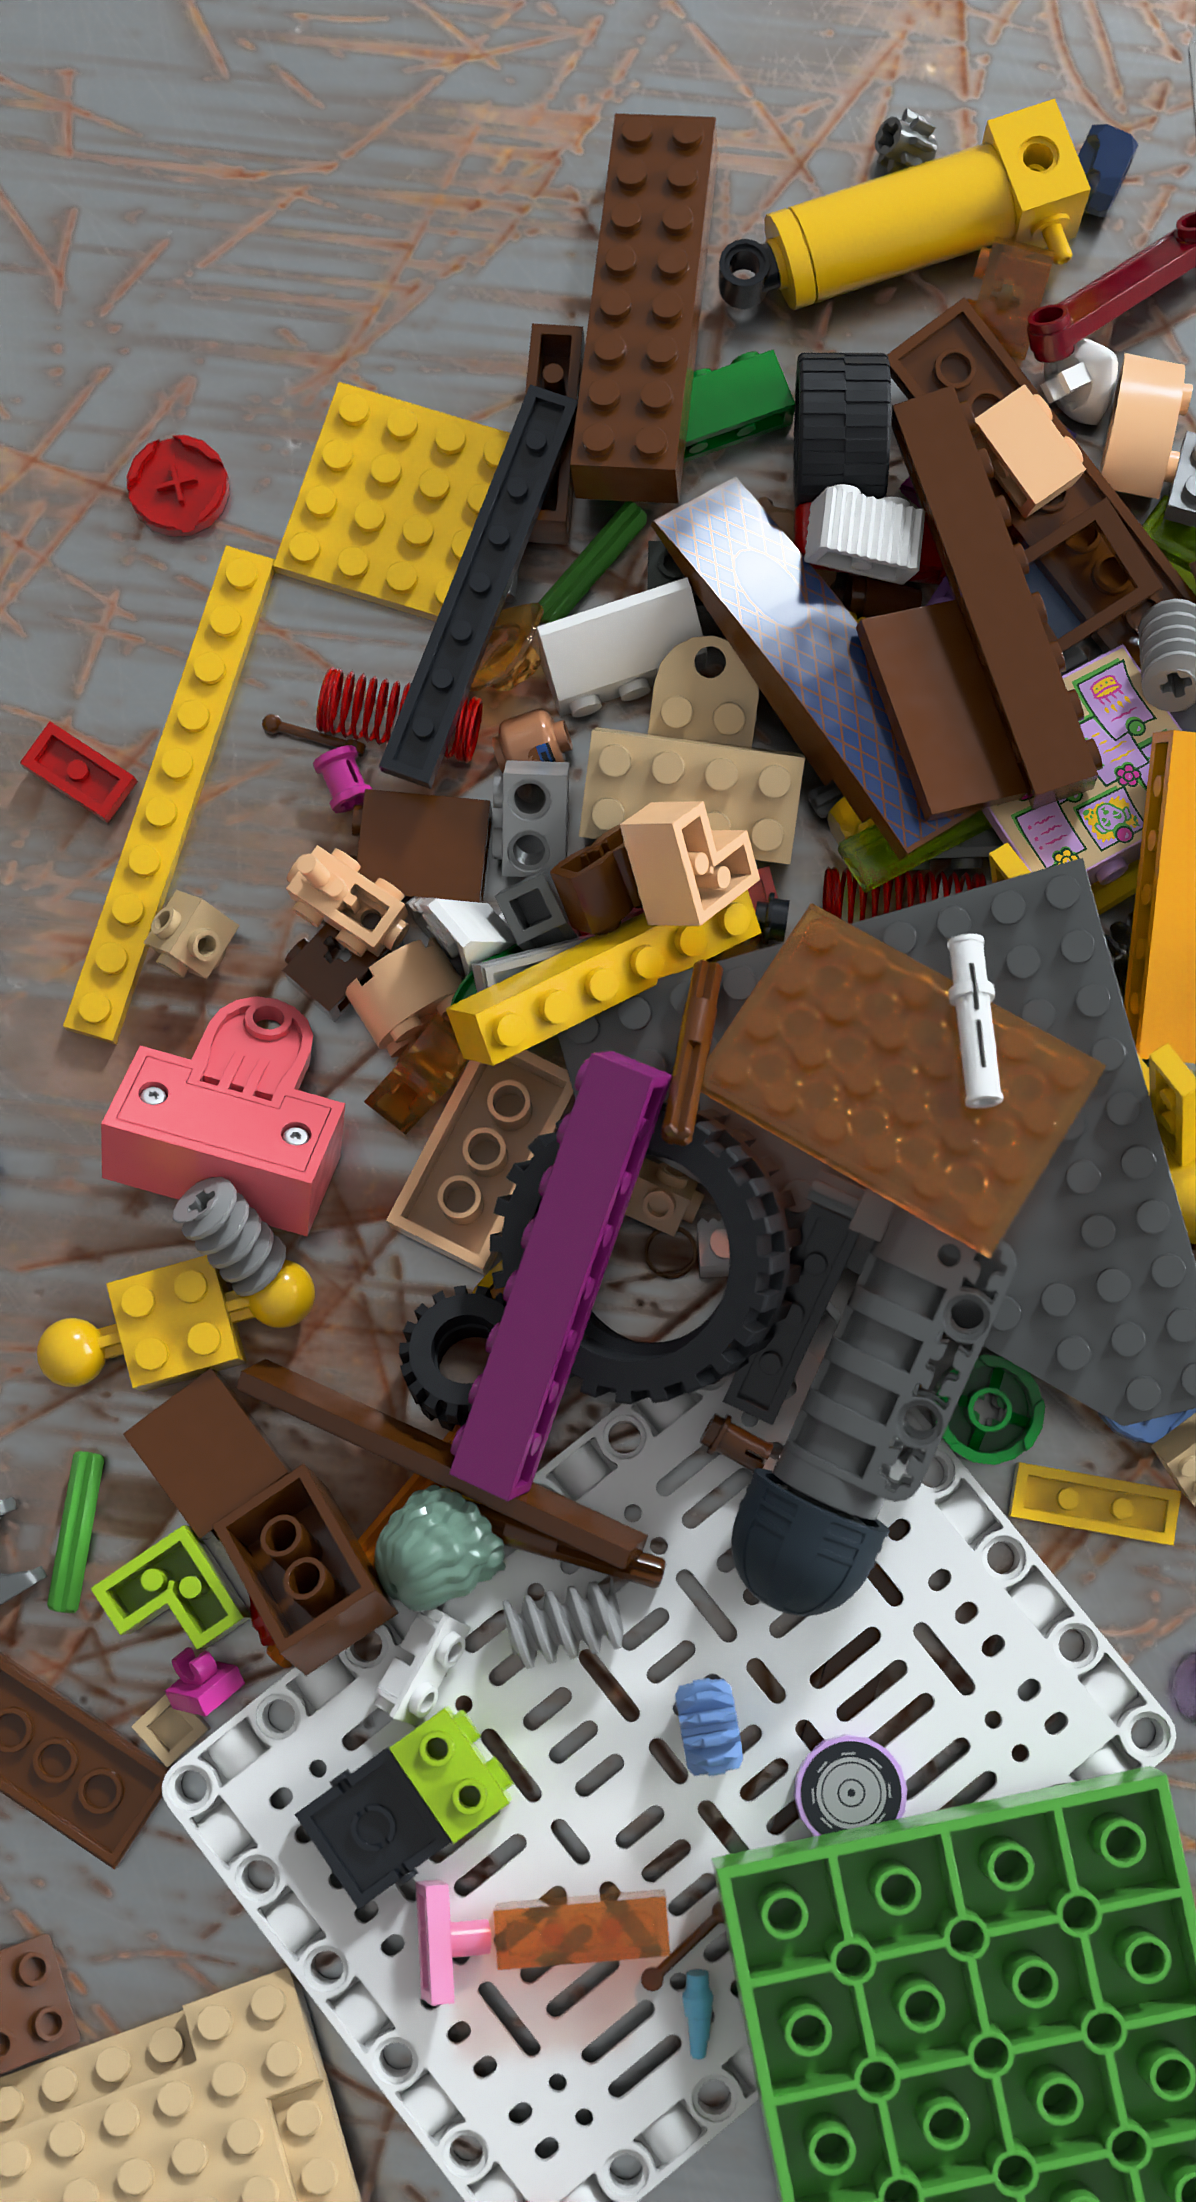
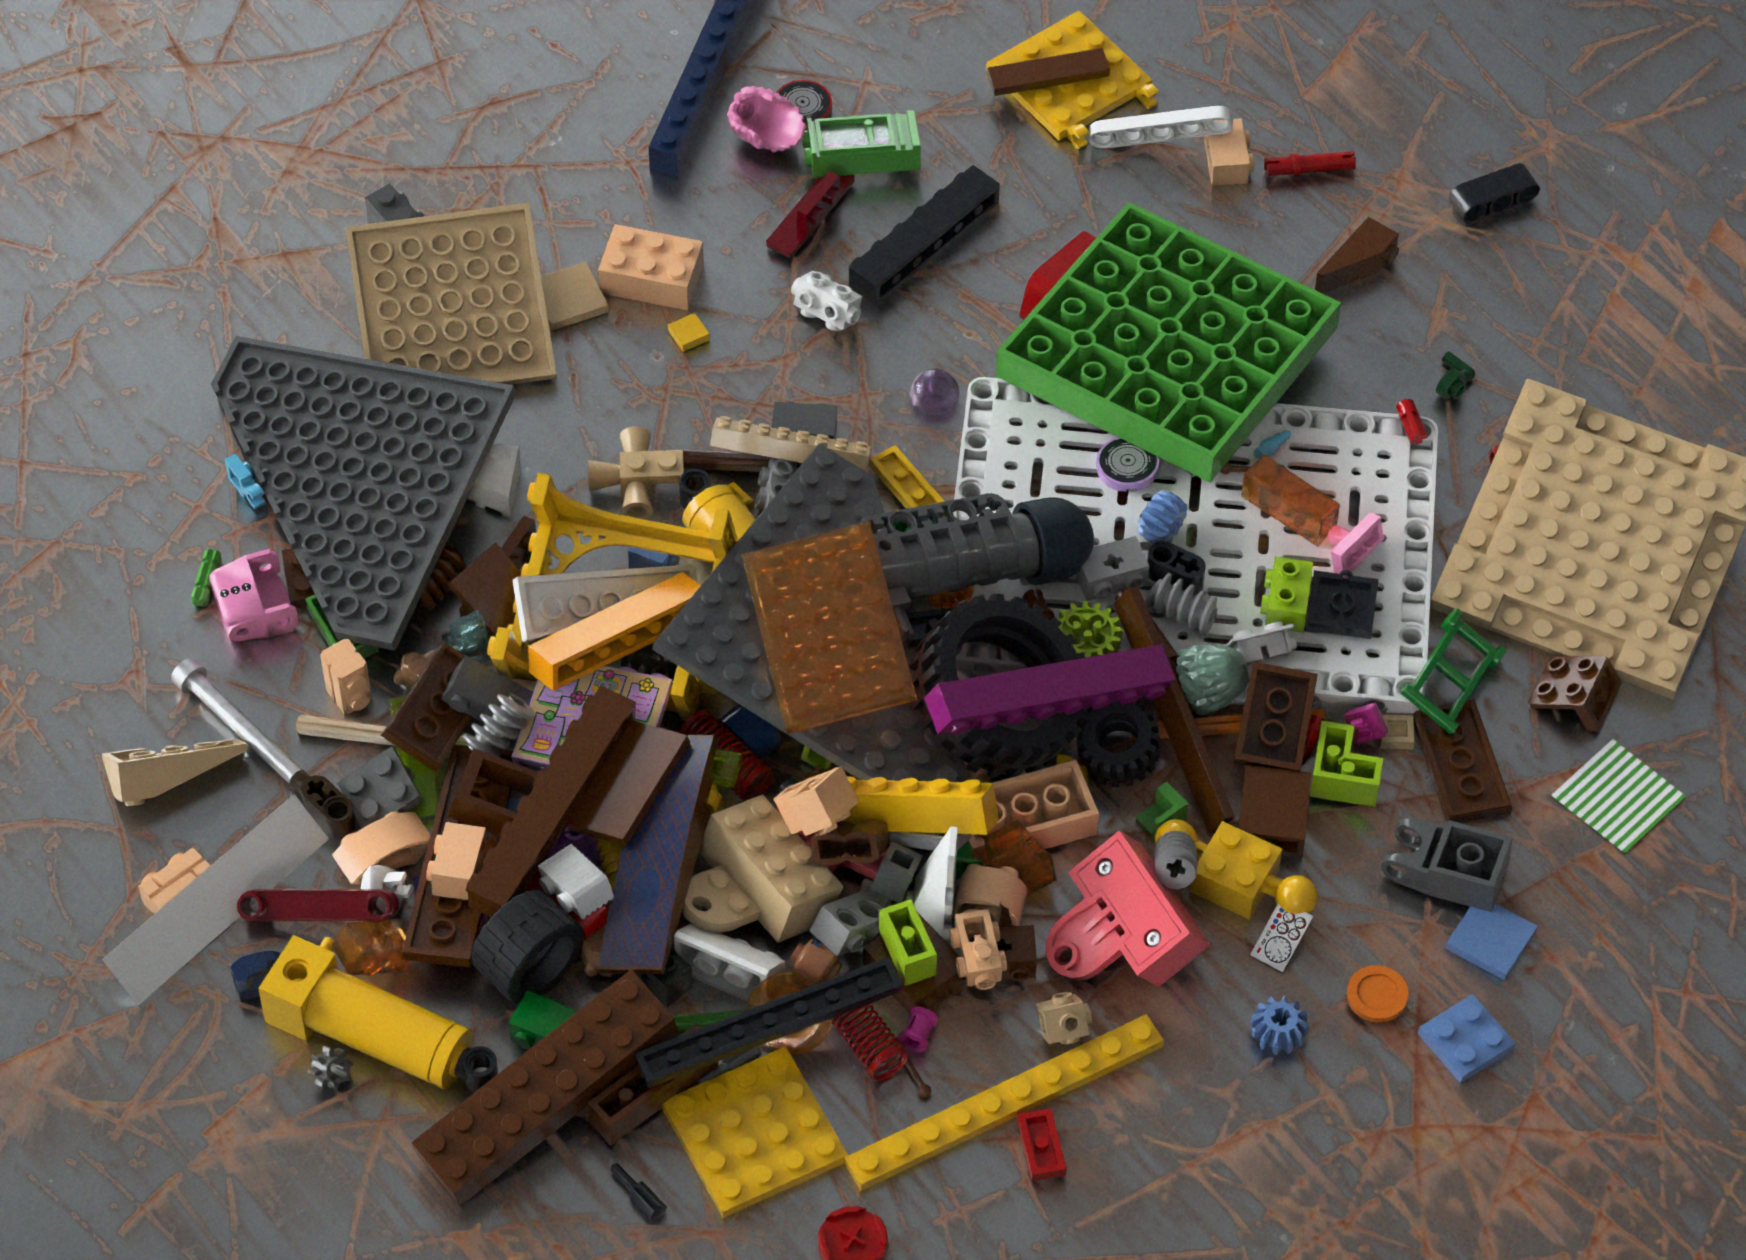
camera: 140 degrees left, 25 degrees down
bright green axle [47,1451,104,1613] -> none
reddish brown axle [661,959,723,1147] -> none
white pin [947,934,1003,1108] -> none
none -> black axle [611,1163,667,1221]
none -> lime brick [879,899,937,986]
none -> lime gear [1057,601,1122,658]
none -> light grey brick [1075,536,1149,601]
none -> bright green panel [1136,781,1188,841]
none -> black beam [1147,541,1206,596]
none -> white sticker [1250,903,1313,972]
none -> green piece [1400,608,1507,734]

